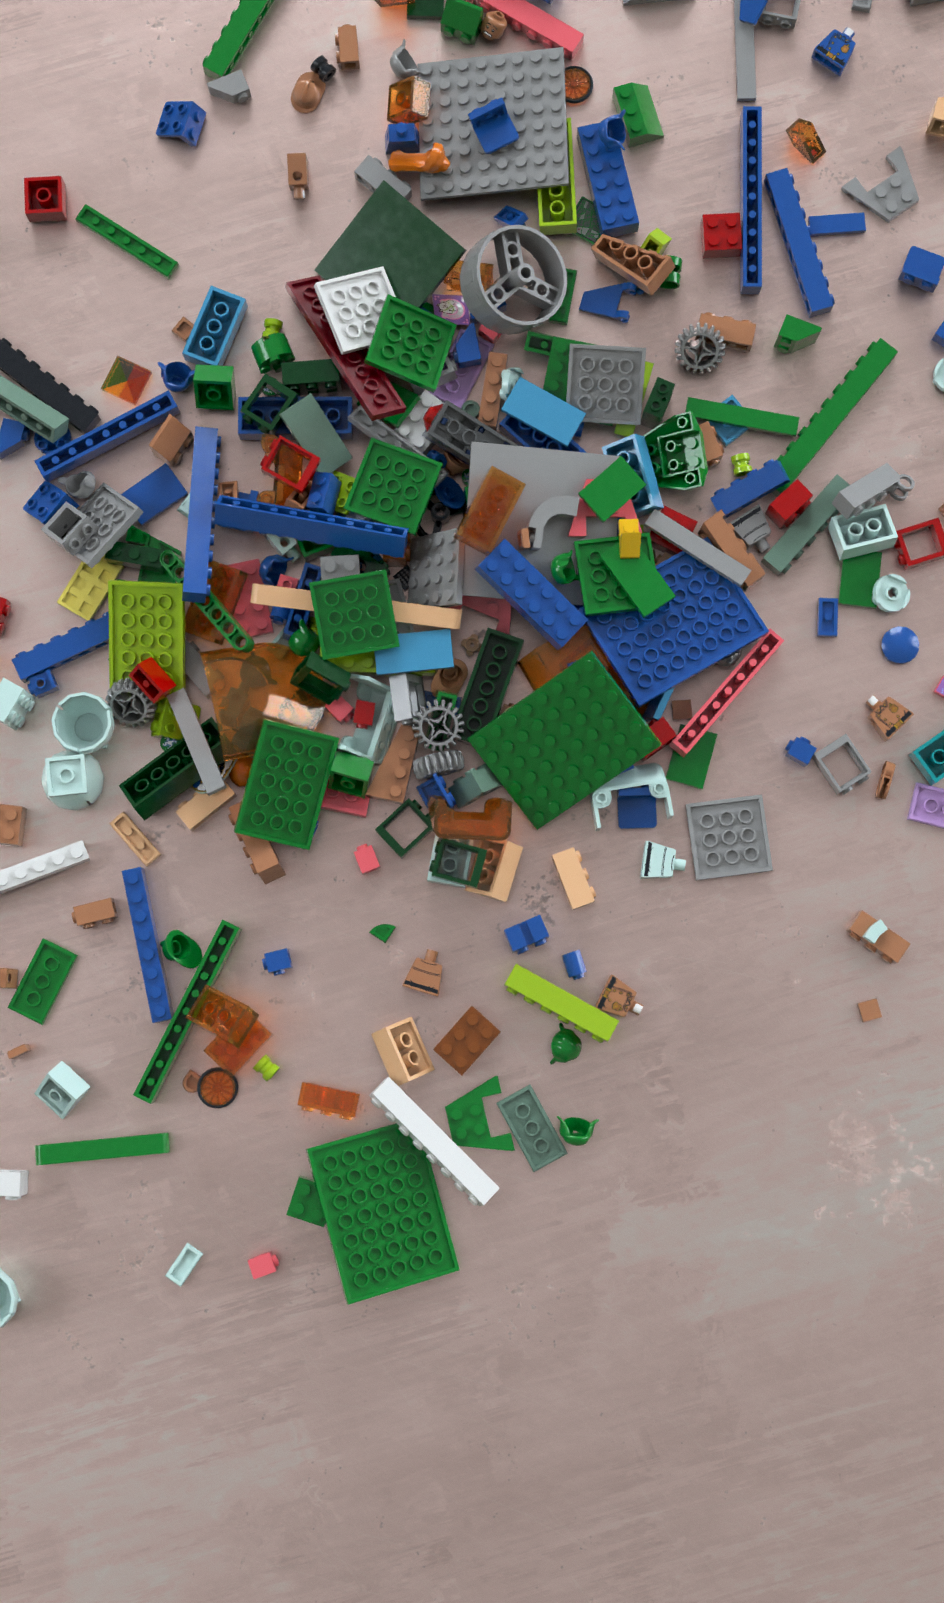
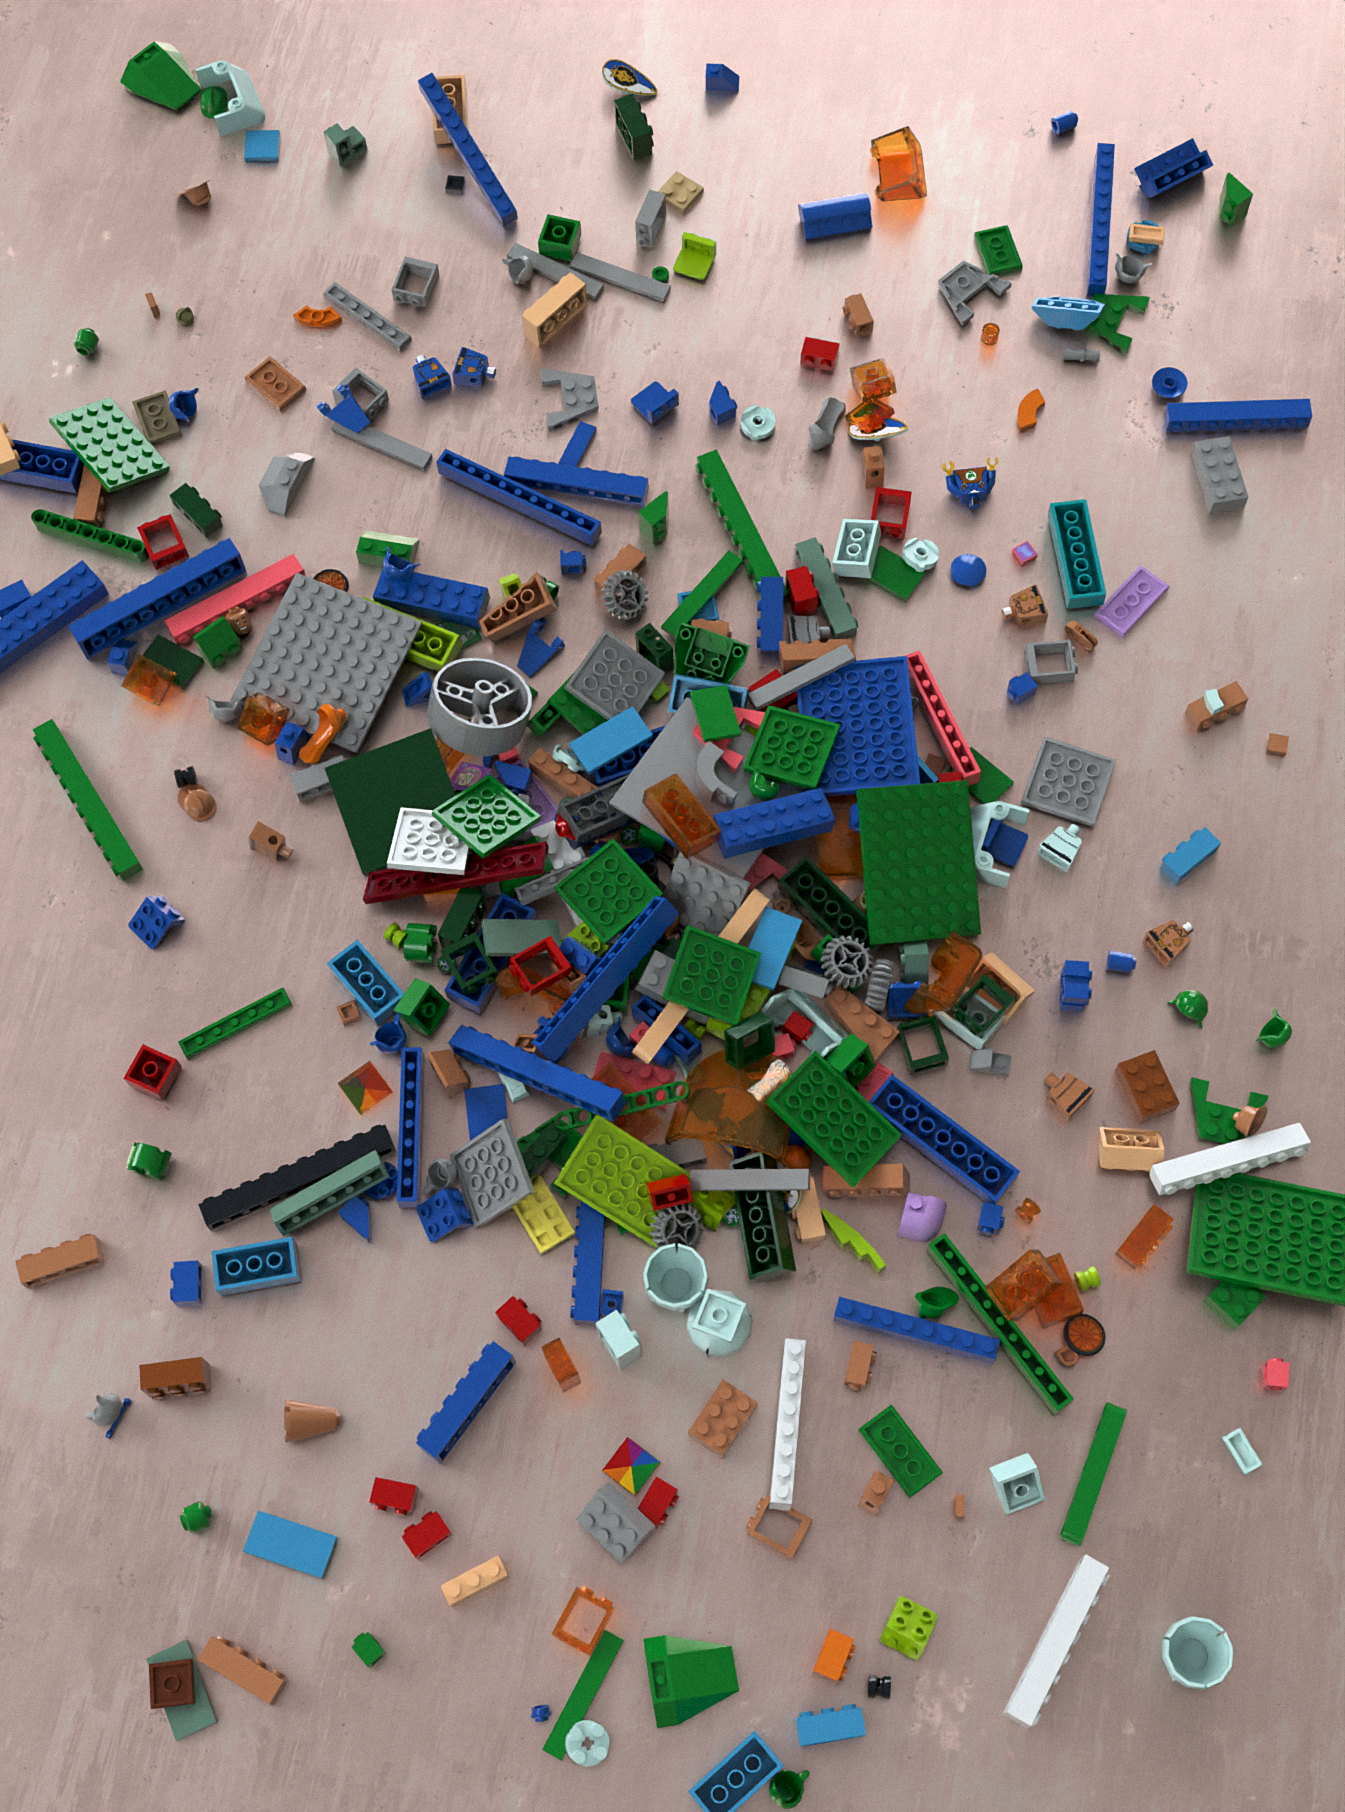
camera: 60 degrees left, 15 degrees down
light grey window [41,501,99,556] -> none
light nougat tile [109,811,162,867] -> none
light grey slope [207,69,251,104] -> none
green hair [288,619,320,657] -> none
nougat brick [335,24,360,70] -> none
coral brick [354,844,381,875] -> none
green tile [369,924,396,943] -> none
blue bracket [468,97,519,154] -> none
sand green tile [496,1085,568,1172] -> none
lime brick [504,964,619,1043] -> none
nougat tile [517,528,530,551] -> none
light nougat brick [552,847,596,910] -> none
green tile [599,543,676,618] -> none
yellow slope [618,519,641,559] -> none
red brick [700,213,742,259] -> none
lime wheel [731,453,752,477] -> none
clear orange slope [786,118,826,164] -> none
blue plate [817,598,838,637] -> none
light grey hinge [832,463,915,519] -> none
none -> blue torso [452,347,496,386]
none -> blue brick [560,550,586,575]
none -> lime slope [821,1209,886,1274]
none -> blue brick [869,1074,1020,1205]
none -> lavender brick [897,1192,947,1242]
none -> light grey slope [969,1048,1011,1076]
none -> clear orange wheel [1015,1198,1041,1223]
none -> dark azure brick [1161,827,1221,884]
none -> nougat piece [1232,1106,1267,1138]

